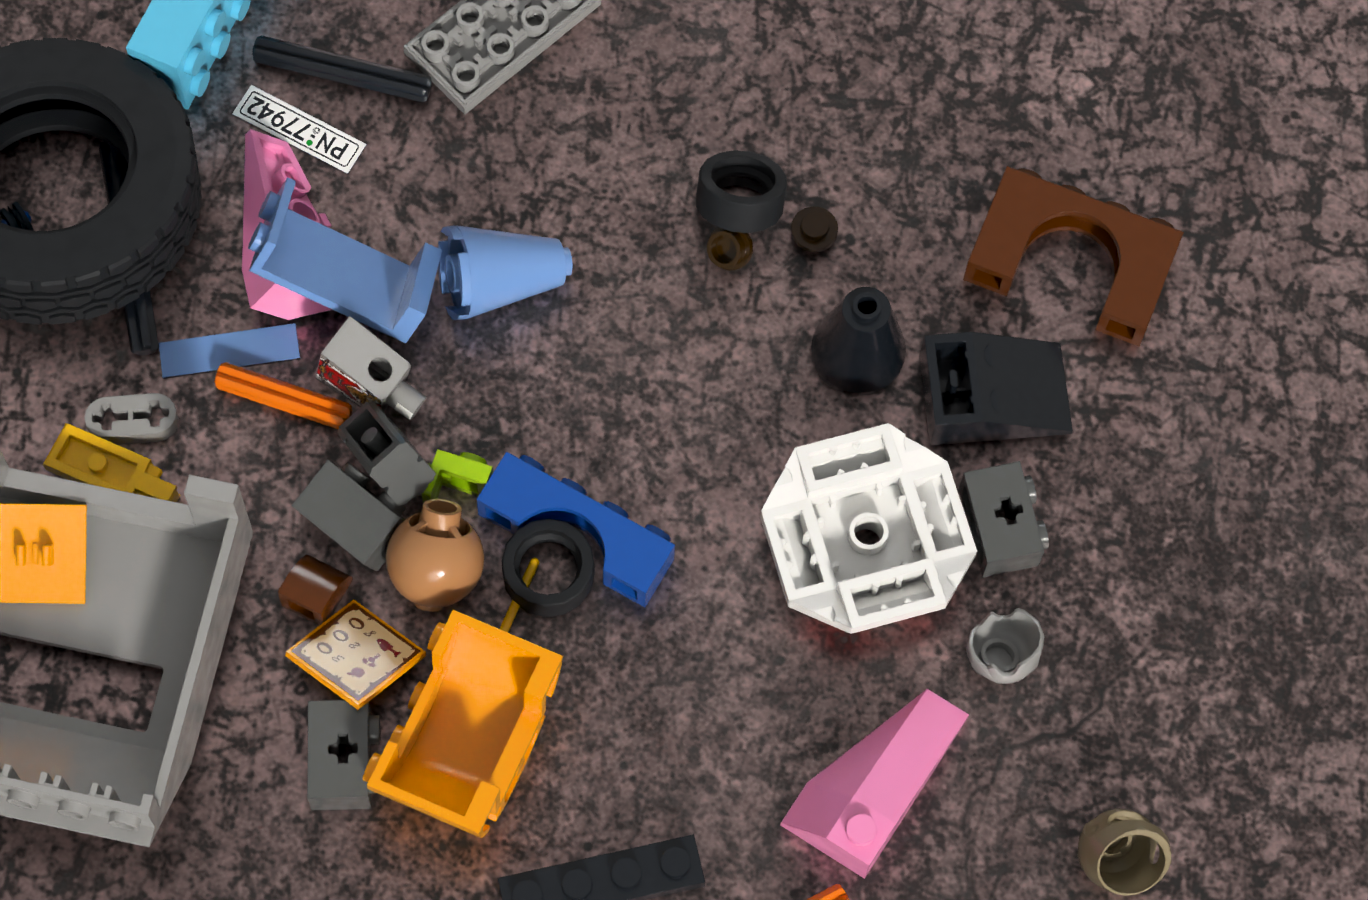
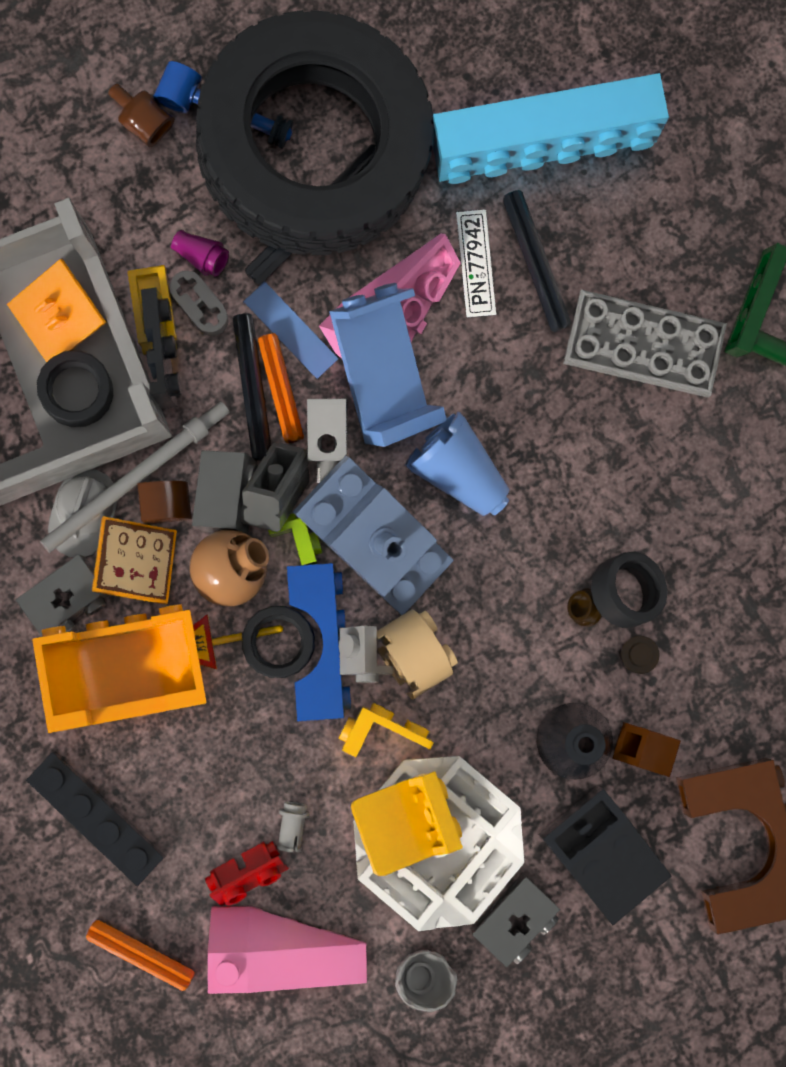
camera: 55 degrees right, 15 degrees up
none -> black tyre [37,350,113,427]
none -> light grey bar [40,401,229,553]
none -> light grey piece [48,469,118,557]
none -> black wing [141,287,182,409]
none -> magenta cone [171,230,229,277]
none -> red hinge [205,841,289,906]
none -> black axle [233,313,271,461]
none -> light grey pin [277,801,310,852]
none -> sand blue brick [293,455,454,615]
none -> yellow bracket [338,702,434,757]
none -> light grey bracket [339,626,393,683]
none -> yellow bracket [351,771,463,876]
none -> tan brick [377,609,458,700]
none -> reddish brown brick [612,722,681,777]

